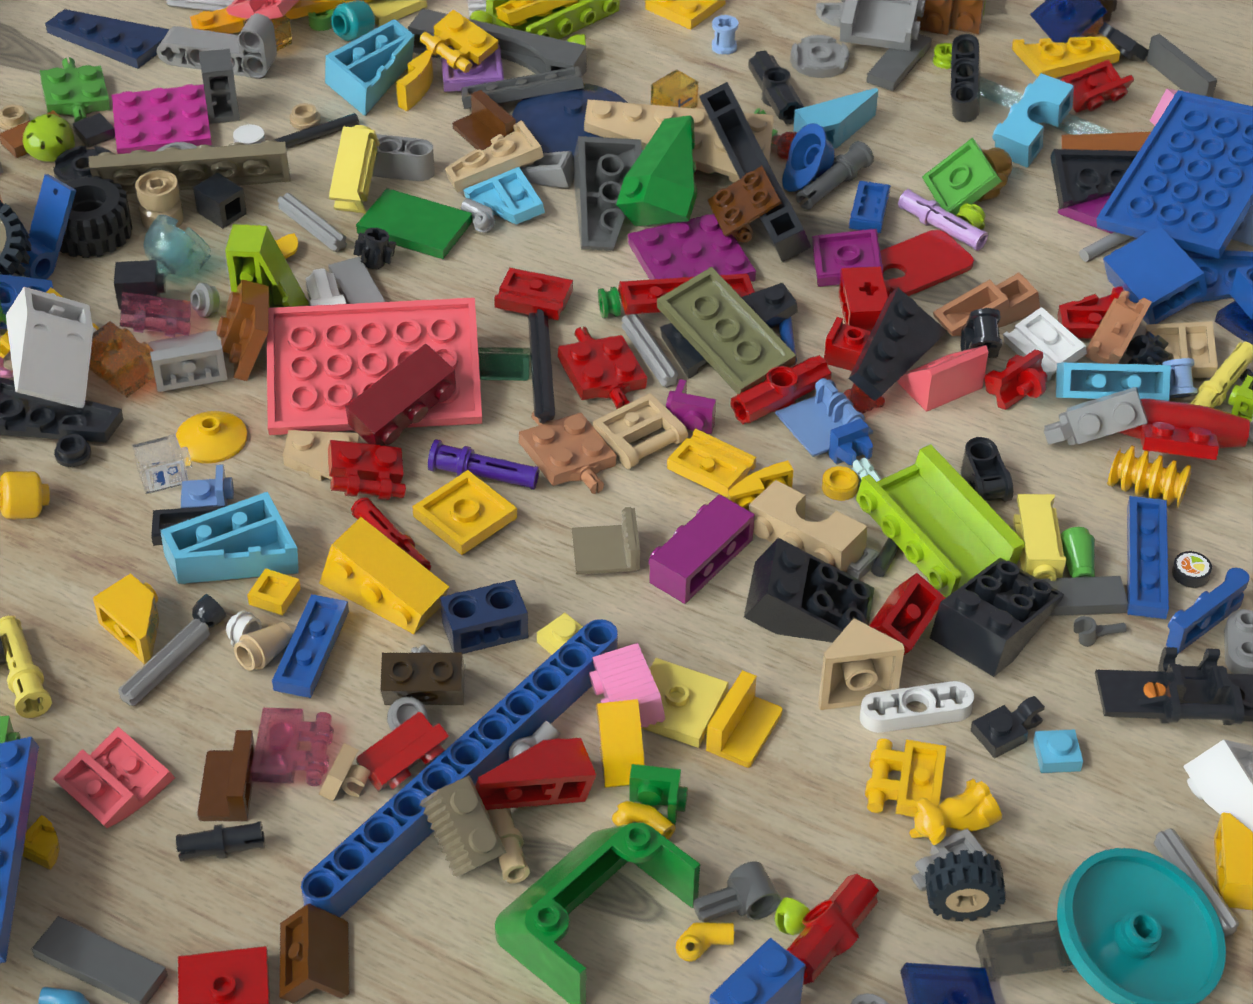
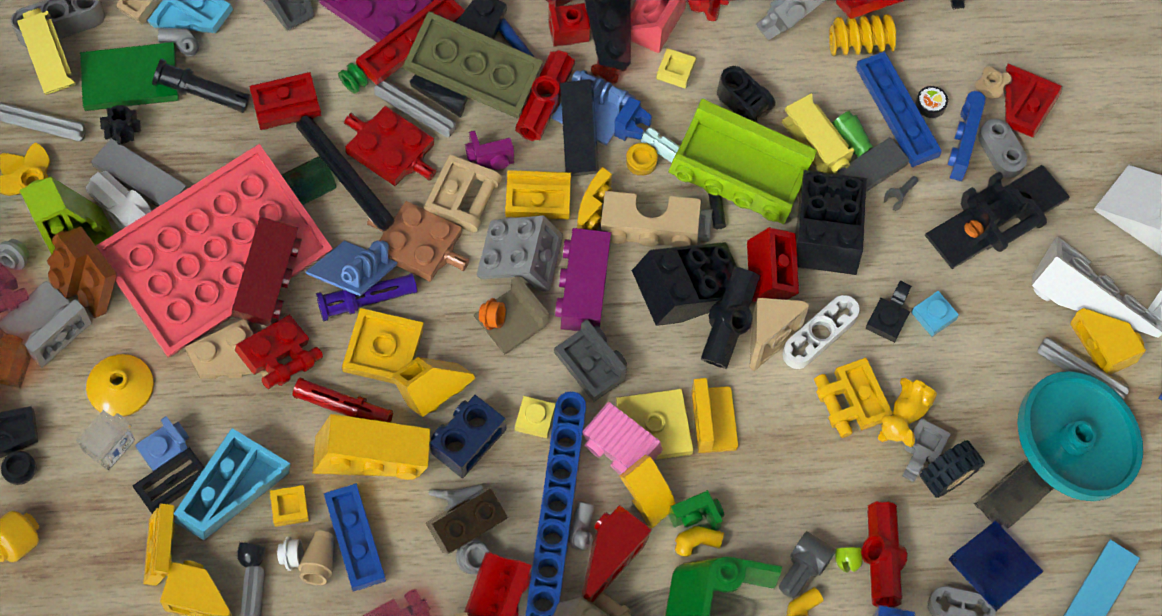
camera: 35 degrees left, 20 degrees up
none -> yellow plate [143,503,175,586]
none -> black pin [152,58,250,113]
none -> medium blue hinge [306,240,397,296]
none -> yellow slope [391,357,476,417]
none -> light grey bracket [477,216,563,292]
none -> orange plate [479,298,506,330]
none -> dark grey bracket [554,319,627,402]
none -> black tile [560,79,599,176]
none -> light yellow plate [656,48,696,88]
none -> black piece [701,266,760,369]

